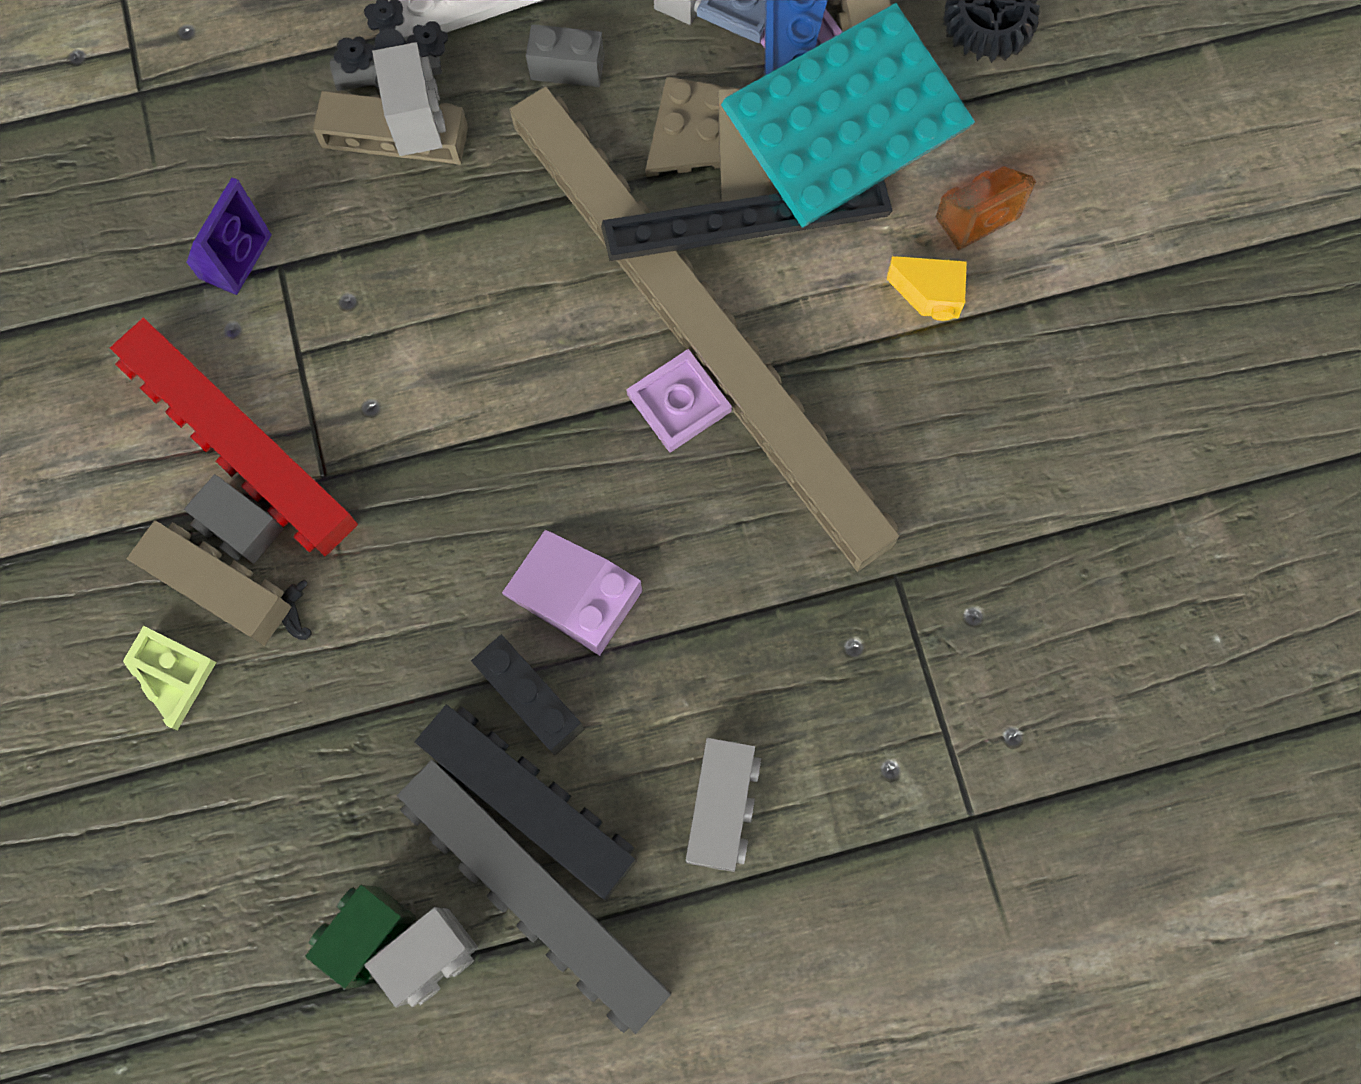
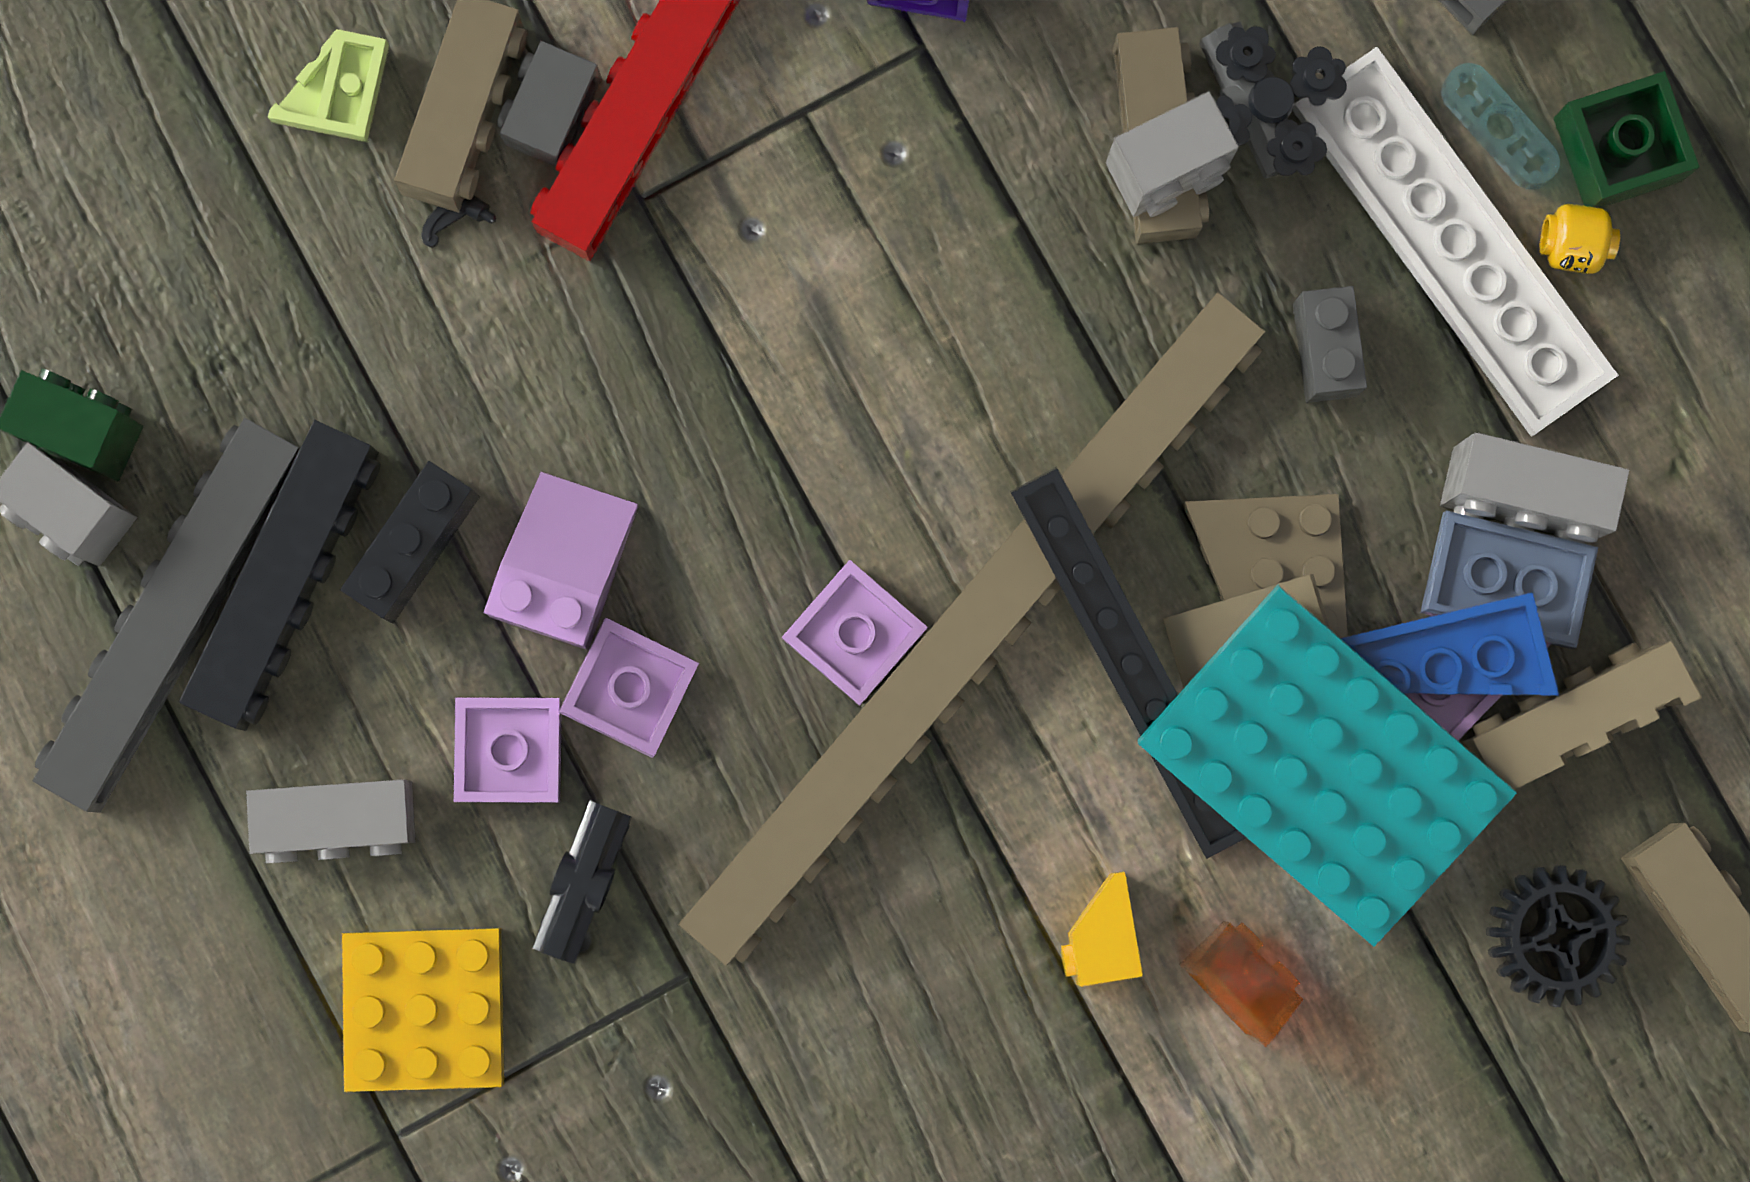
camera: 70 degrees right, 10 degrees up
none -> yellow plate [342,928,504,1092]
none -> lavender plate [454,698,562,803]
none -> black piece [533,801,632,964]
none -> lavender plate [558,618,699,758]

